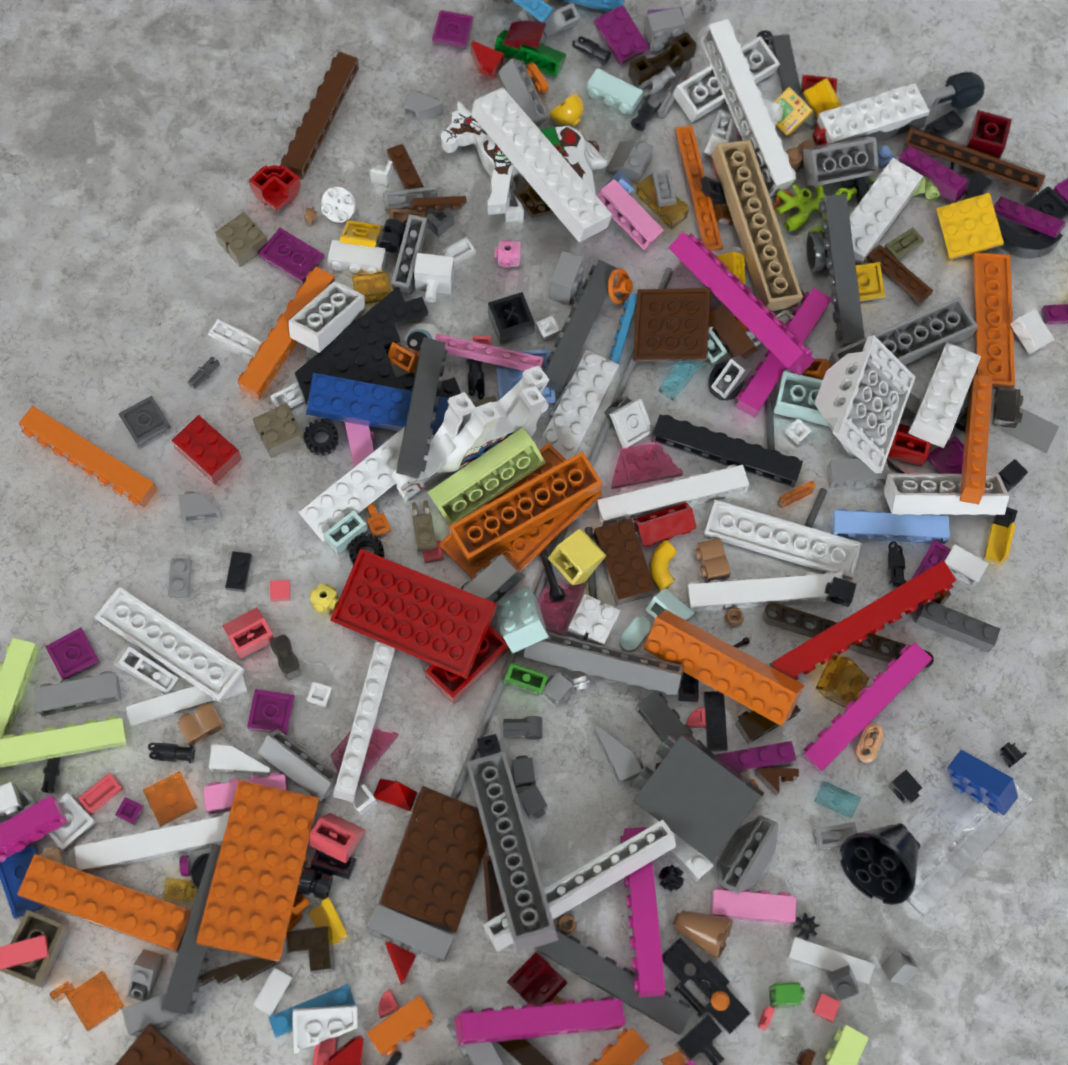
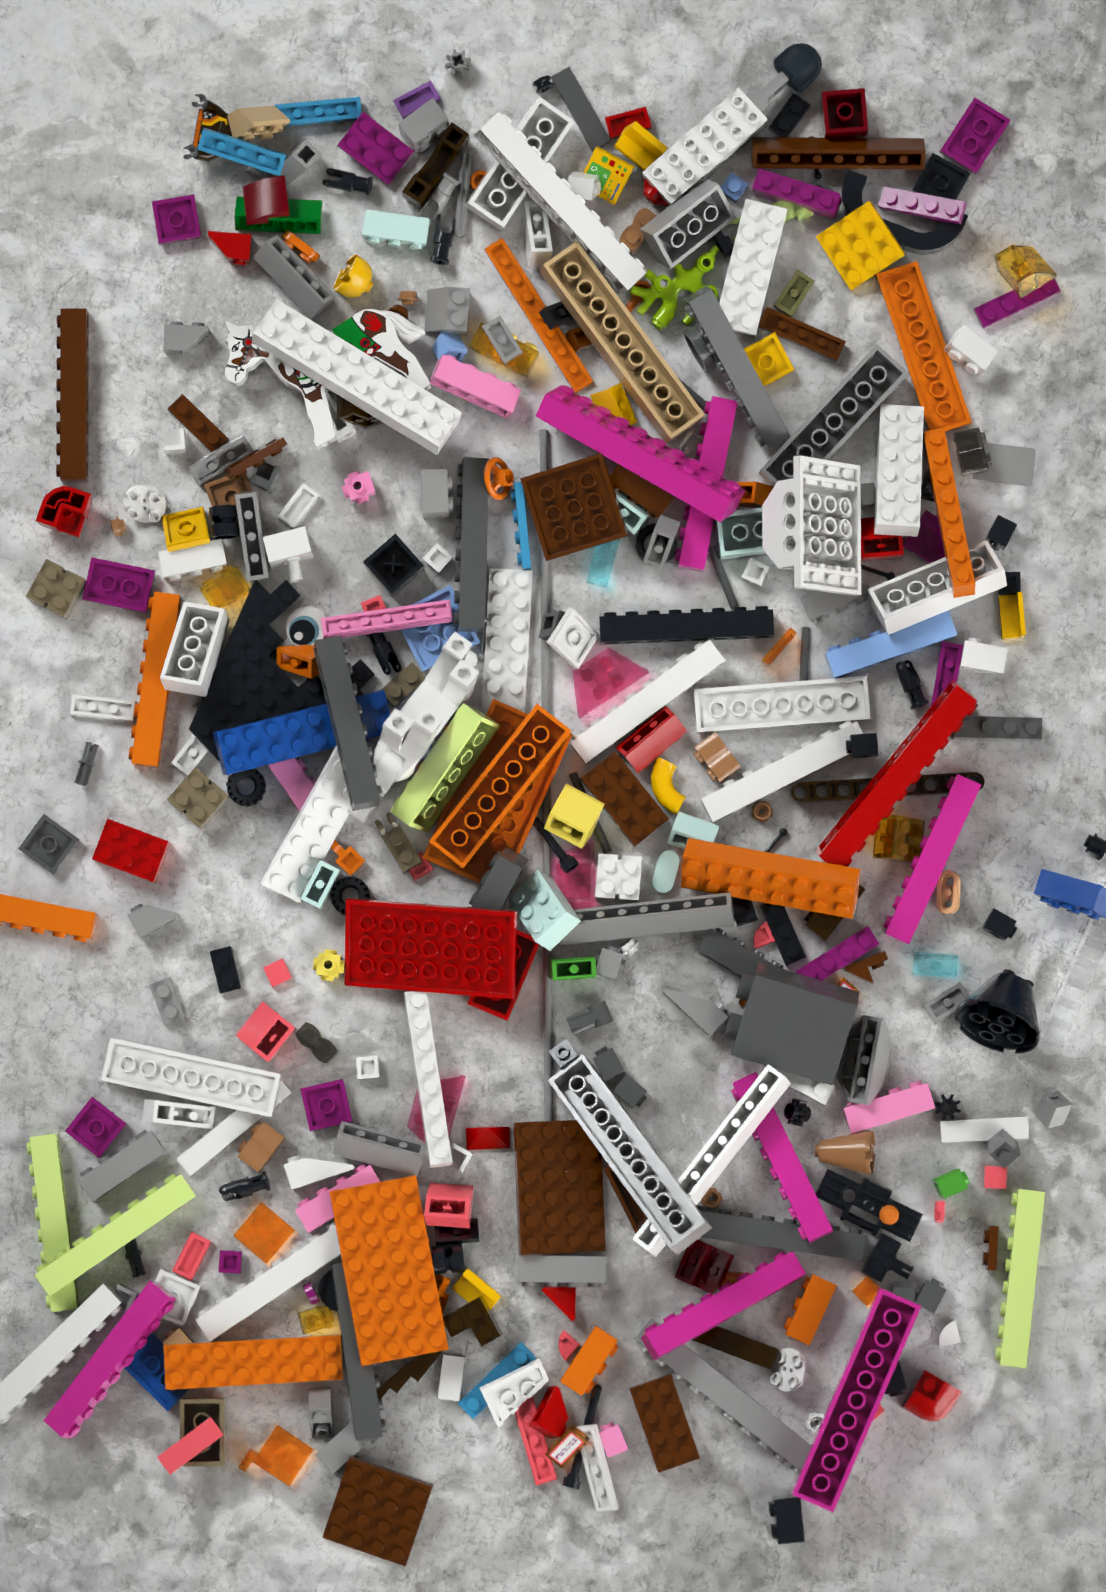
camera: 15 degrees left, 15 degrees up
none -> medium nougat plate [397,291,418,305]

